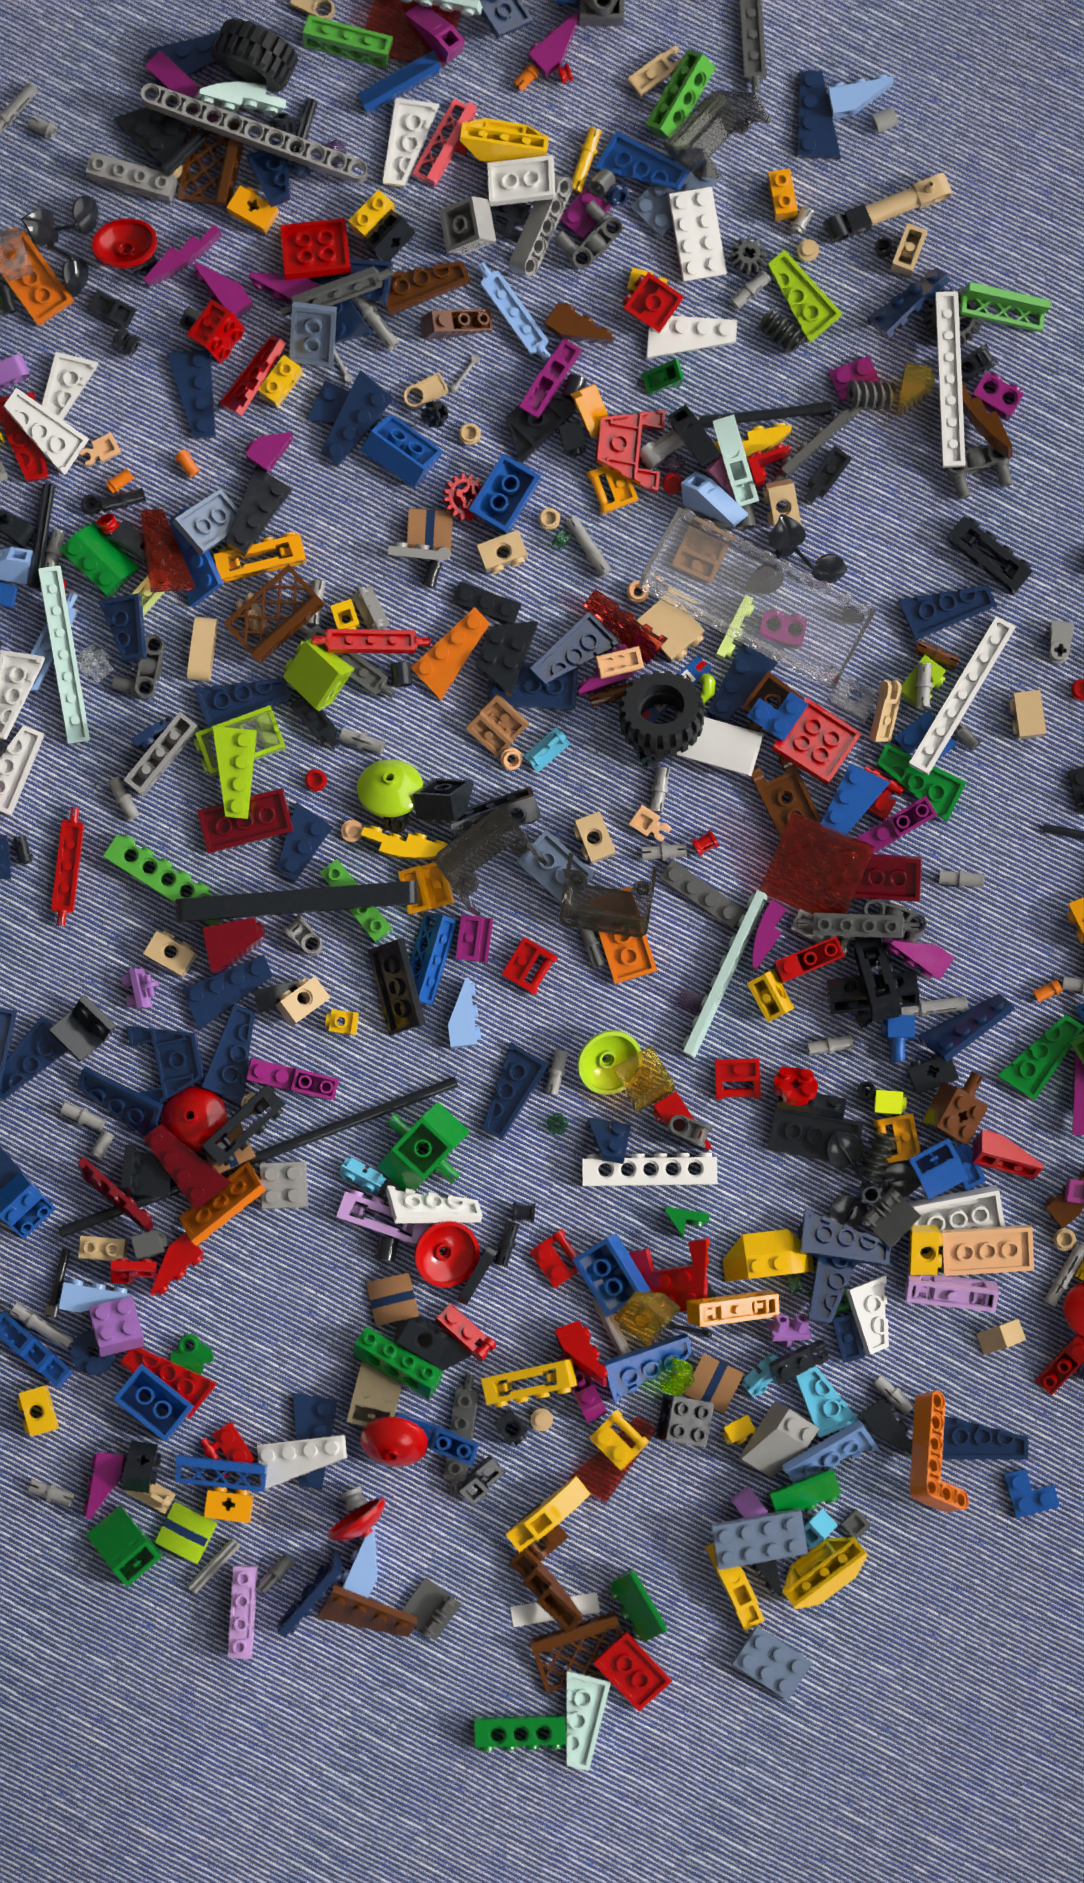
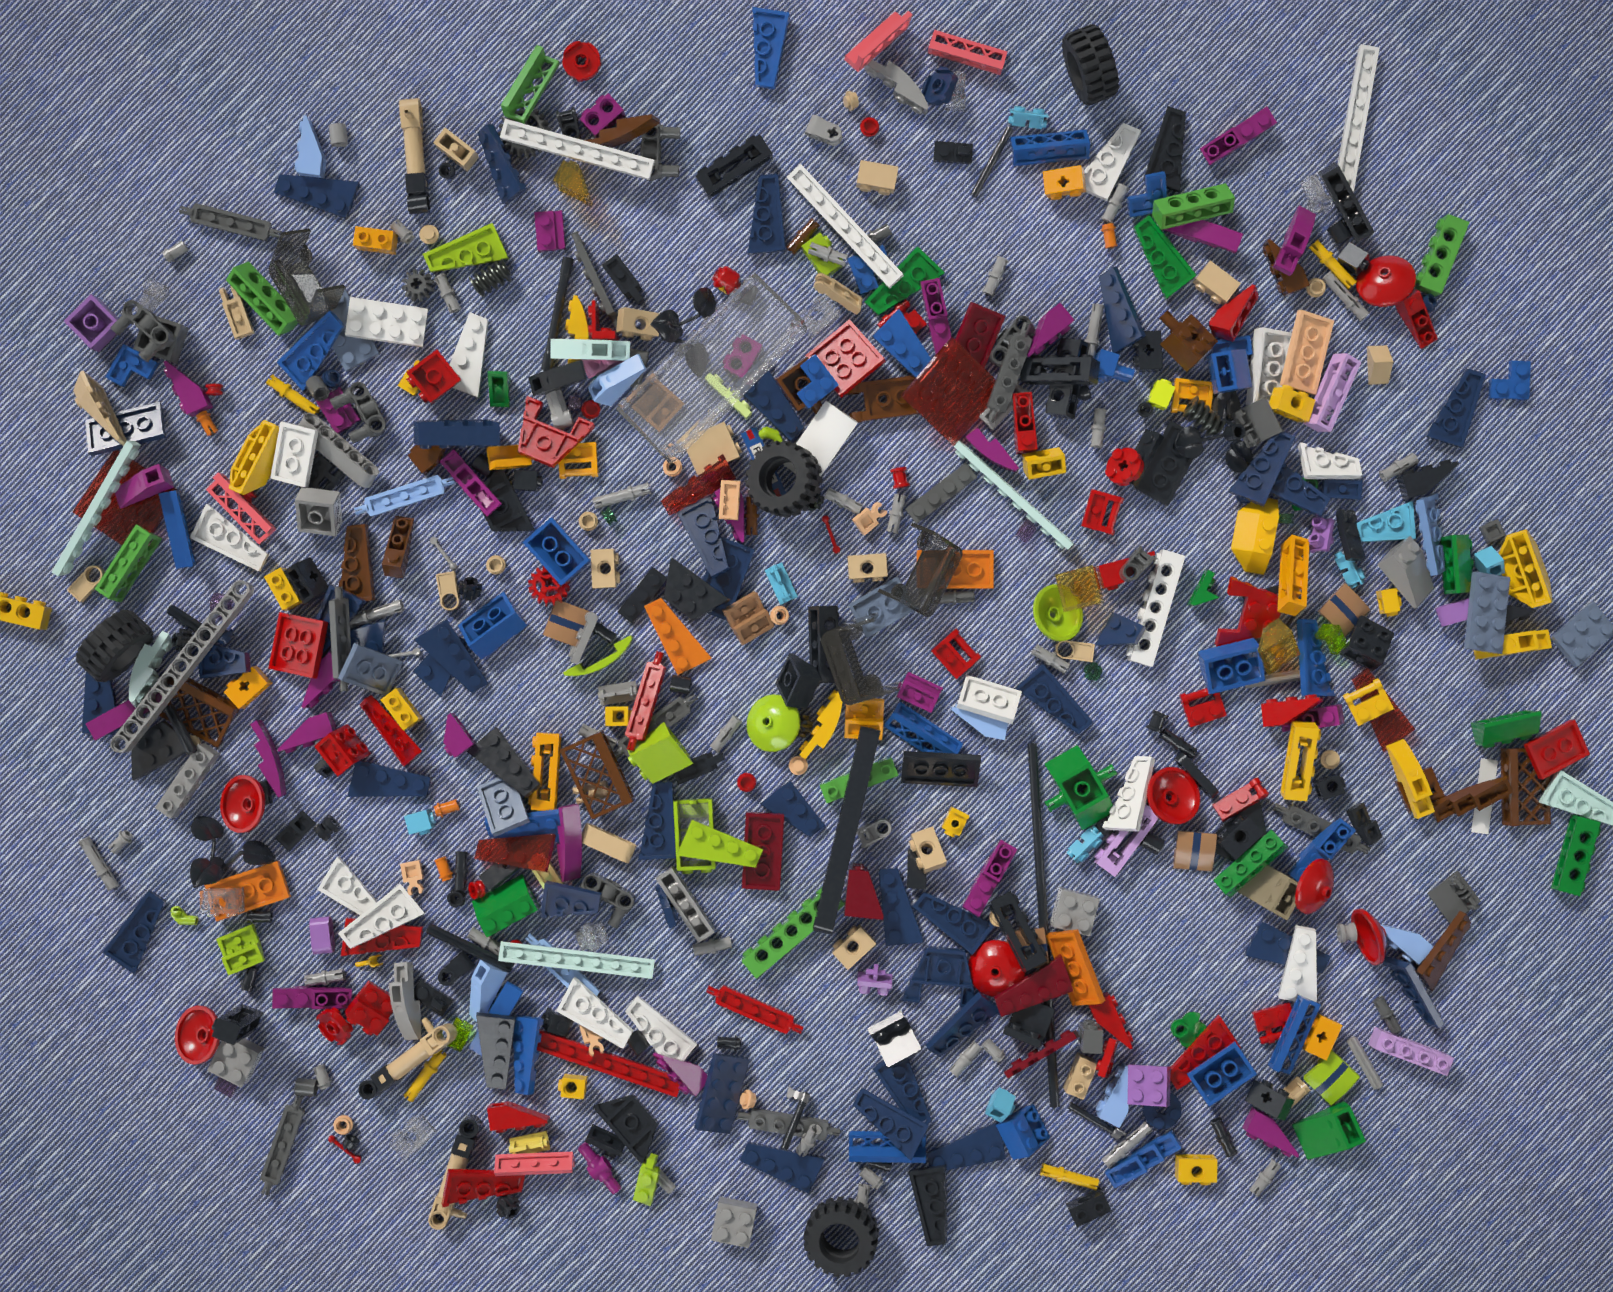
camera: 75 degrees left, 5 degrees up
dark grey piece [846,380,896,410] -> none
orange beam [909,1390,969,1513] -> none
none -> medium azure brick [404,809,436,836]
none -> dark blue wedge [413,419,500,449]
none -> magenta slope [556,804,582,882]
none -> red plate [562,41,601,82]
none -> lime slope [563,635,634,676]
none -> red head [712,266,741,295]
none -> red hinge [822,515,840,553]
none -> white plate [957,675,1022,724]
none -> medium azure brick [985,1087,1016,1123]
none -> tan piece [1055,640,1095,662]
none -> tan brick [1193,261,1241,305]
none -> black pin [1210,1117,1238,1157]

